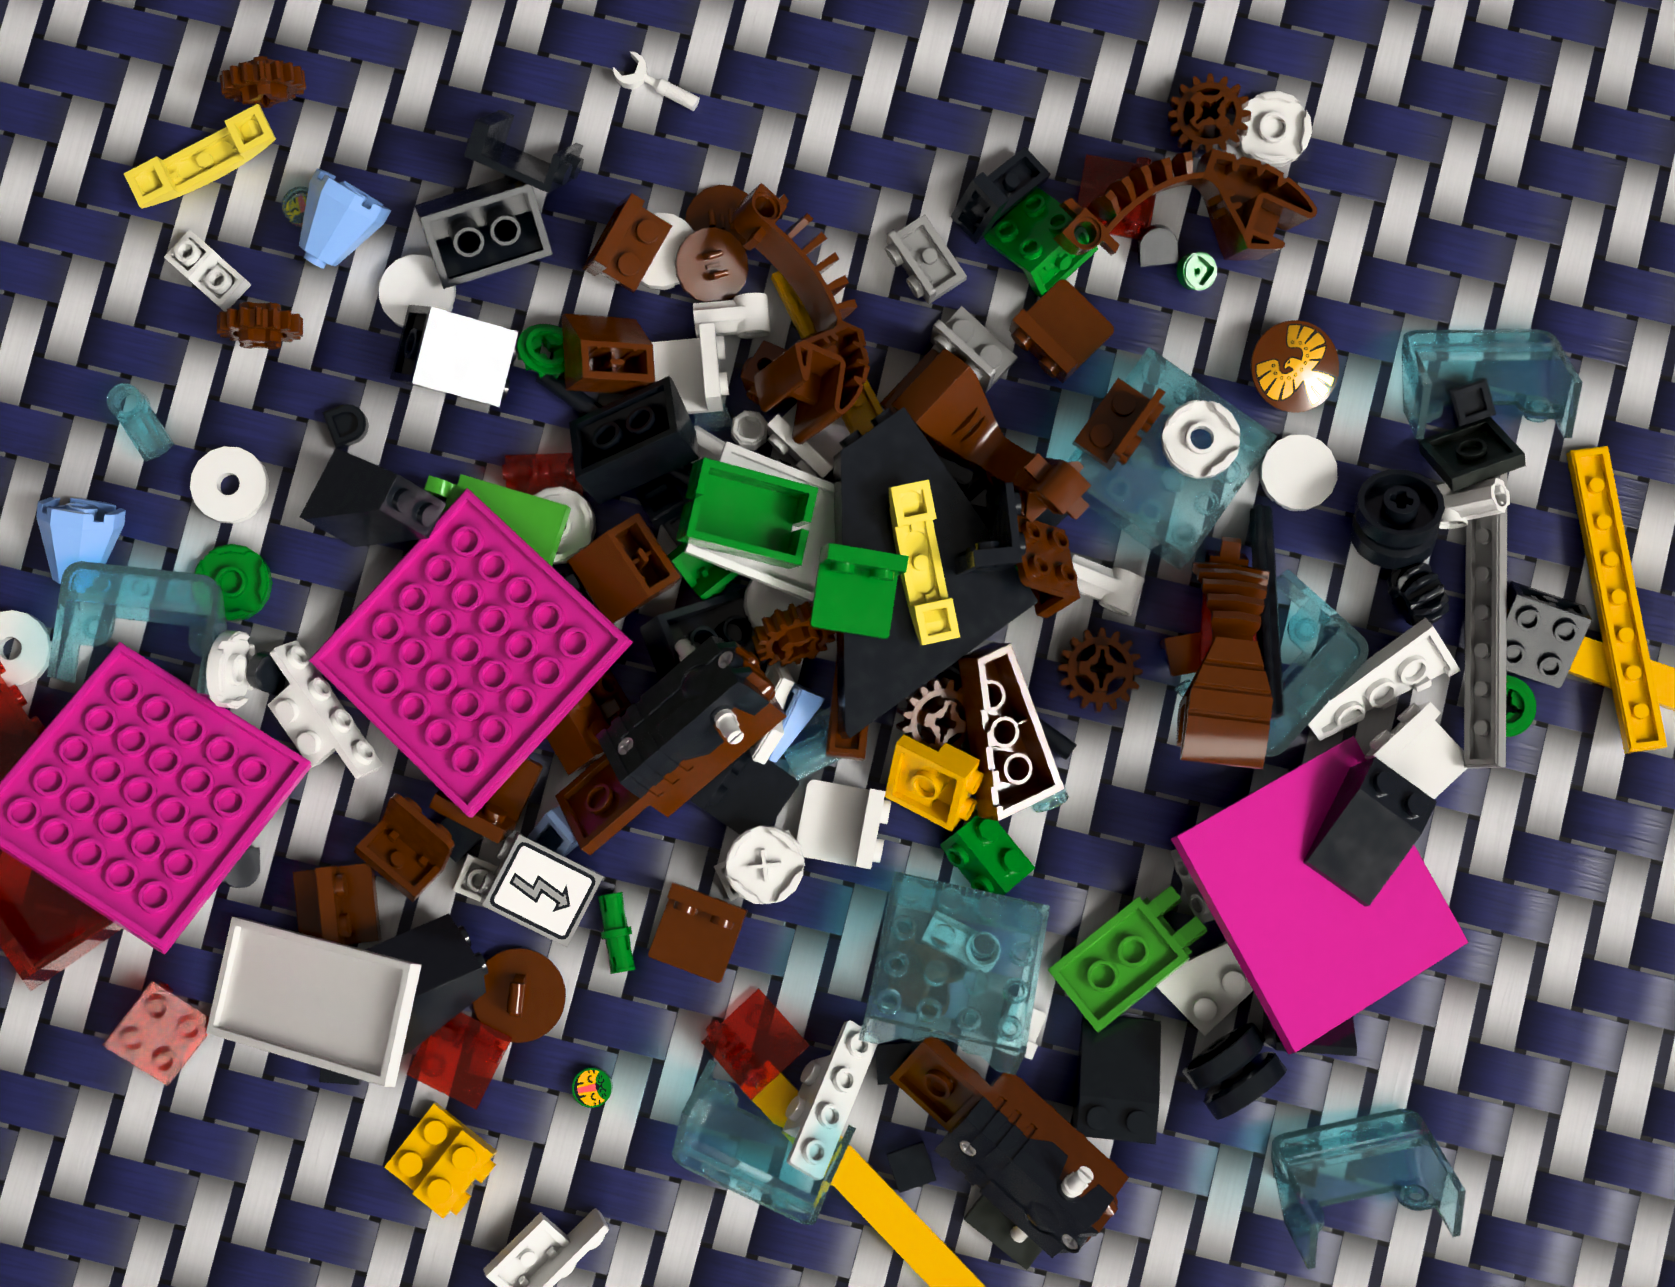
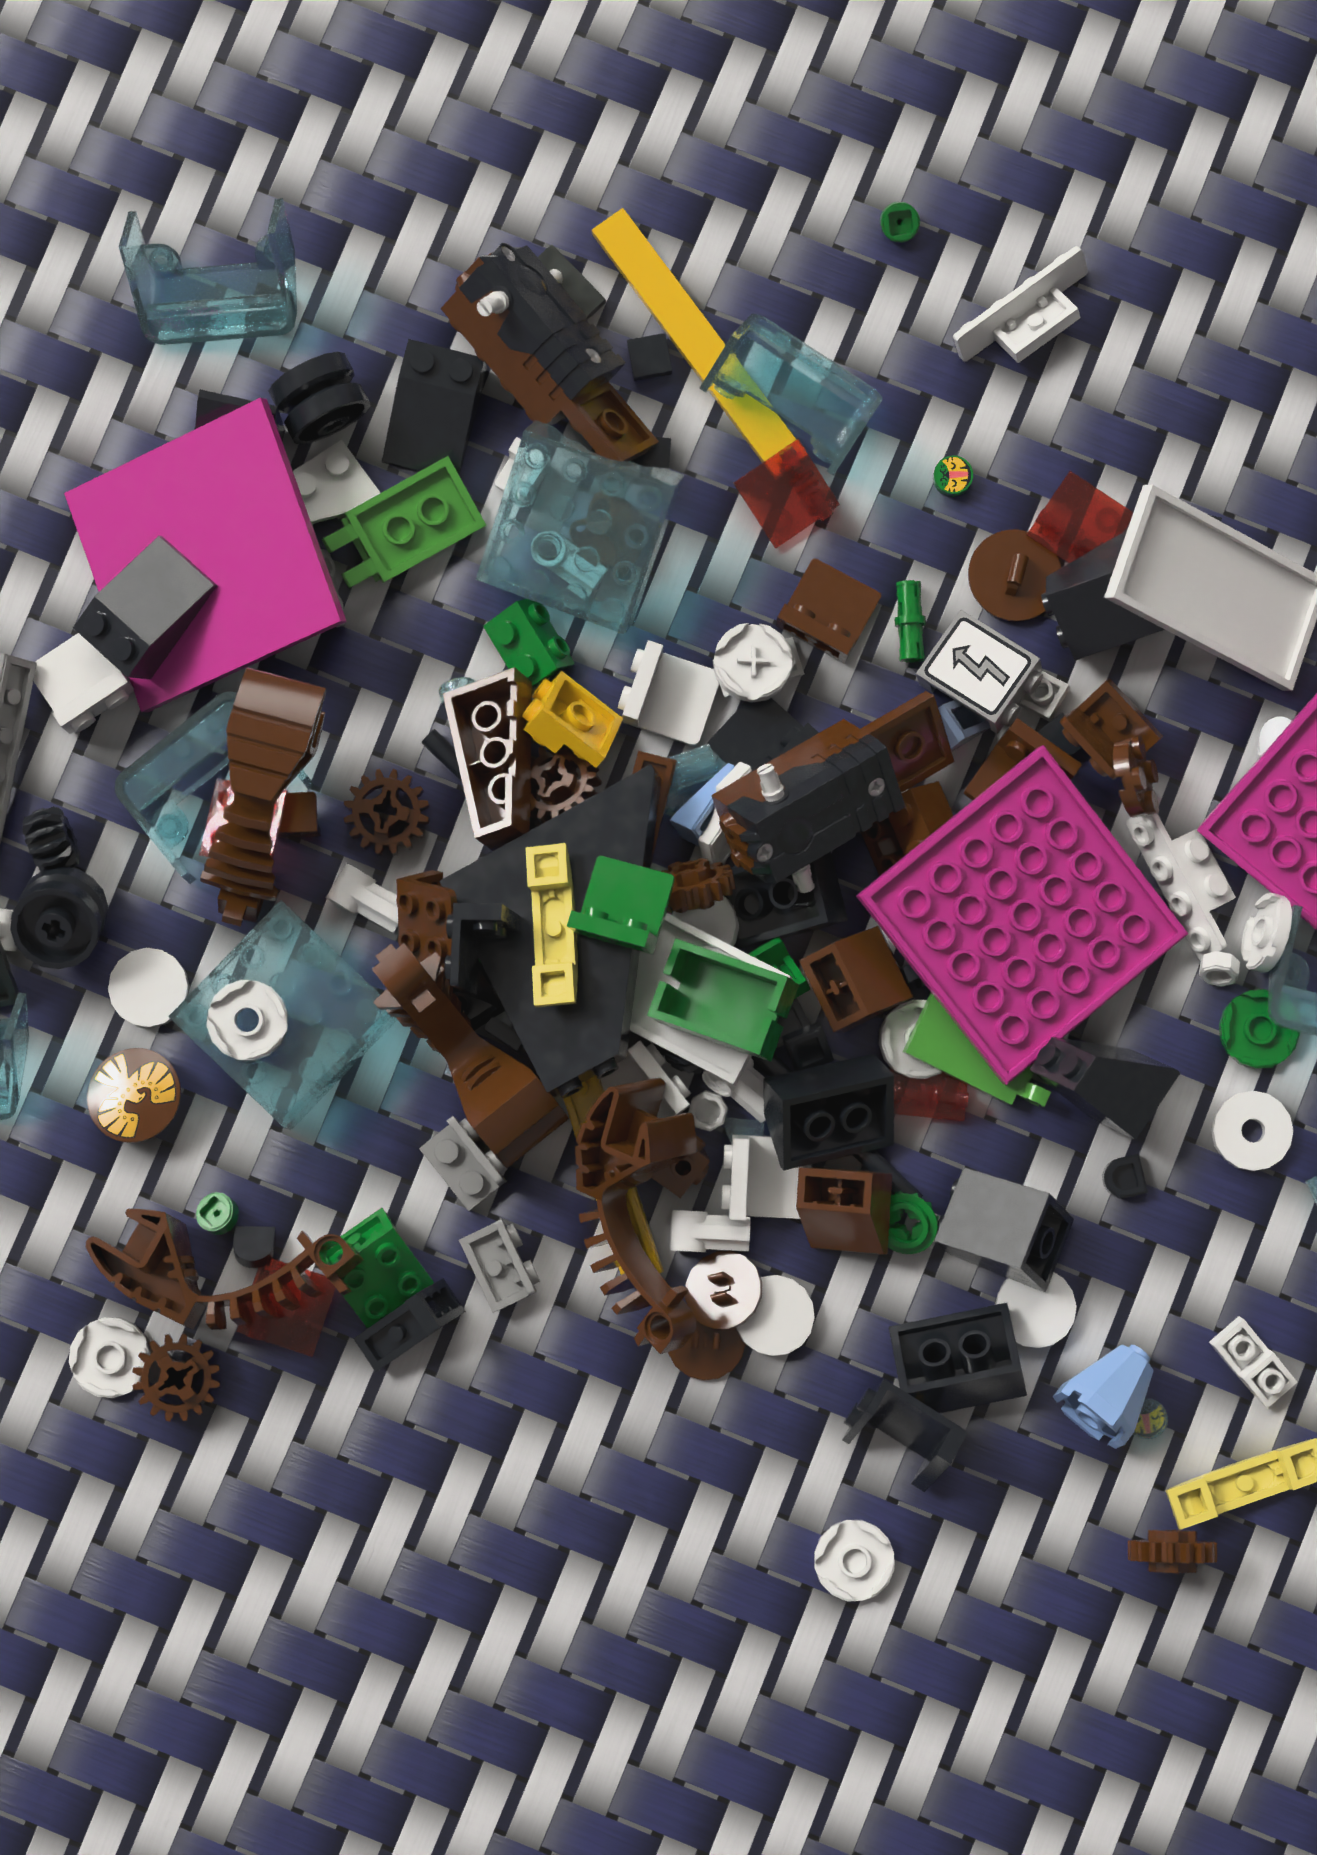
camera: 170 degrees left, 0 degrees up
reddish brown gear [217,302,303,350] -> none
black tile [246,651,285,696] -> none
reddish brown bracket [293,863,381,945] -> none
yellow plate [384,1102,497,1219] -> none
reddish brown bracket [582,193,672,293] -> none
white piece [613,51,700,111] -> none
white bracket [782,1020,879,1180] -> none
reddish brown bracket [1009,279,1114,384] -> none
reddish brown bracket [1072,378,1166,471] -> none
black axle [1249,504,1285,720] -> none
white wing [1298,618,1461,741] -> none
none -> white tile [814,1520,895,1601]
none -> reddish brown plate [1113,735,1159,818]
none -> white tile [1199,951,1240,987]

